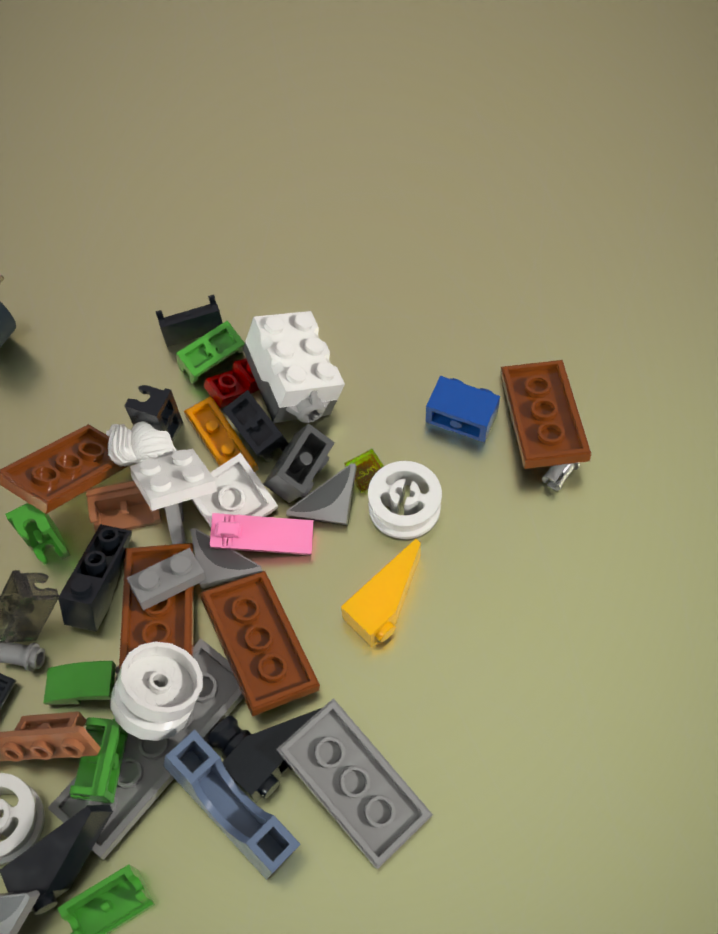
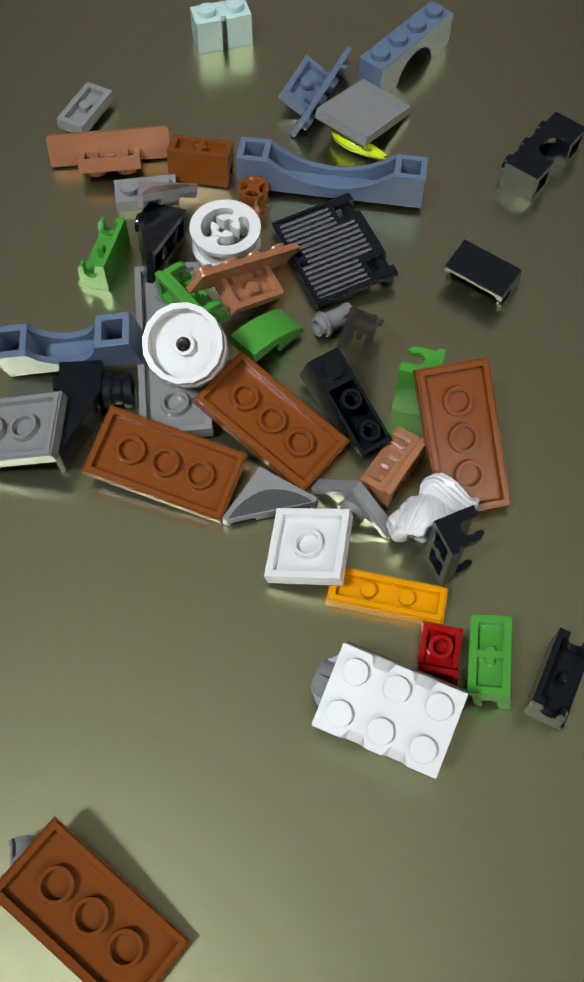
camera: 130 degrees right, 0 degrees up
light grey plate [127,548,206,610] -> none
white plate [130,448,217,511] -> none
bright pink hinge [210,513,314,555] -> none
black hinge [222,390,289,462] -> none
dark grey brick [263,423,335,503] -> none
tile [286,463,357,525] -> none
yellow slope [341,539,421,647] -> none
clear neon green tile [344,449,384,493] -> none
white wheel [368,461,442,539] -> none
blue brick [426,376,500,443] -> none

